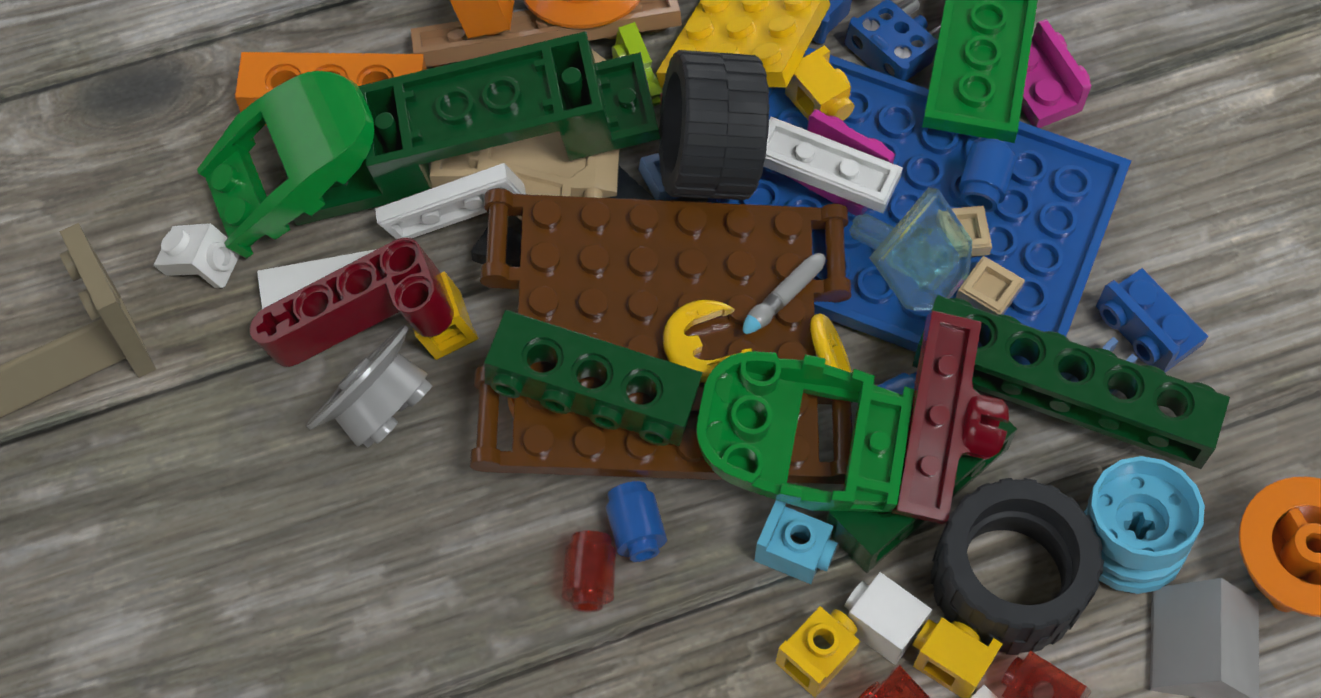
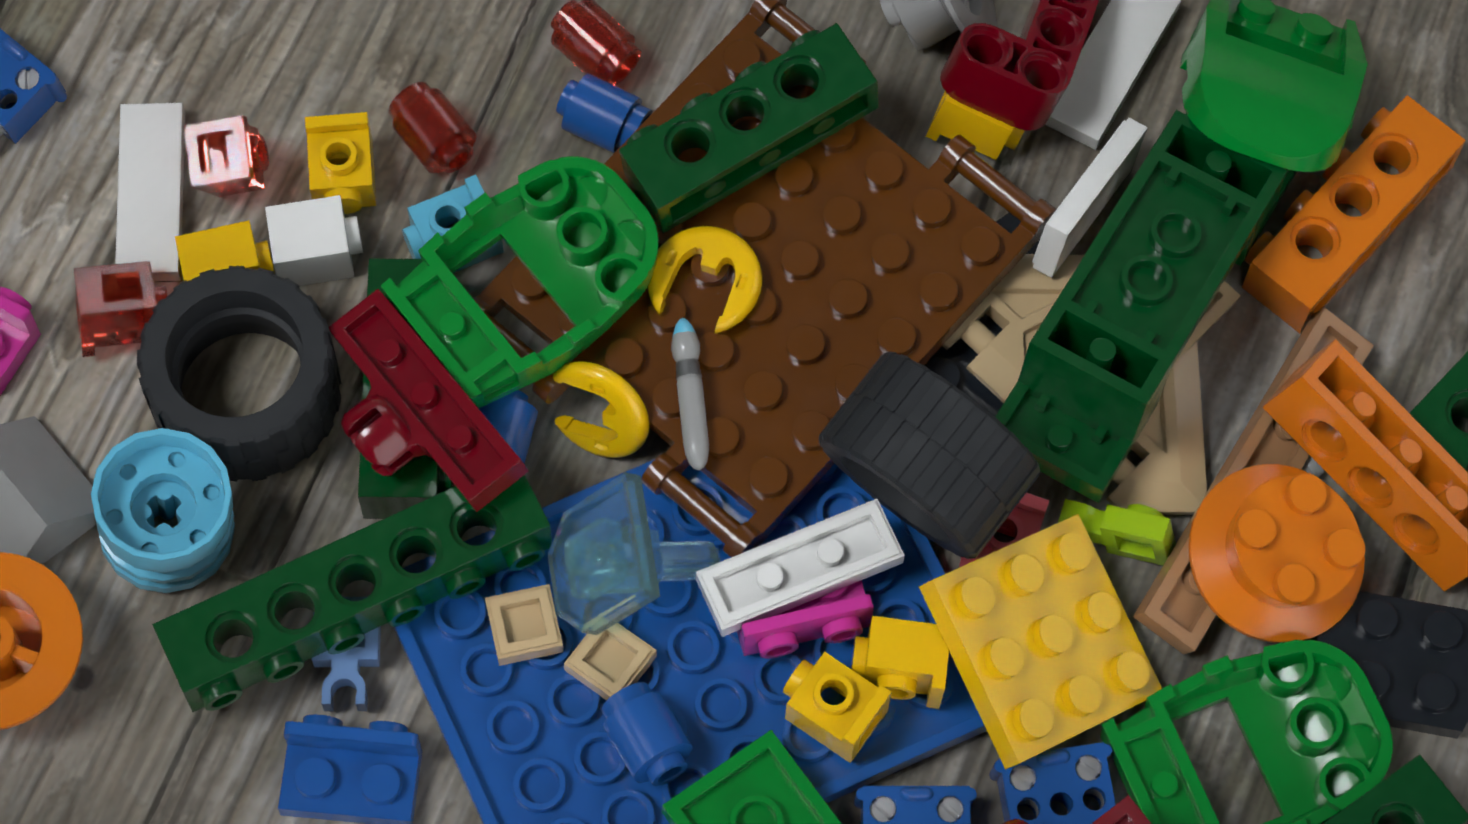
camera: 130 degrees right, 5 degrees up
none -> clear red brick [388,82,477,173]
none -> yellow brick [783,651,892,763]

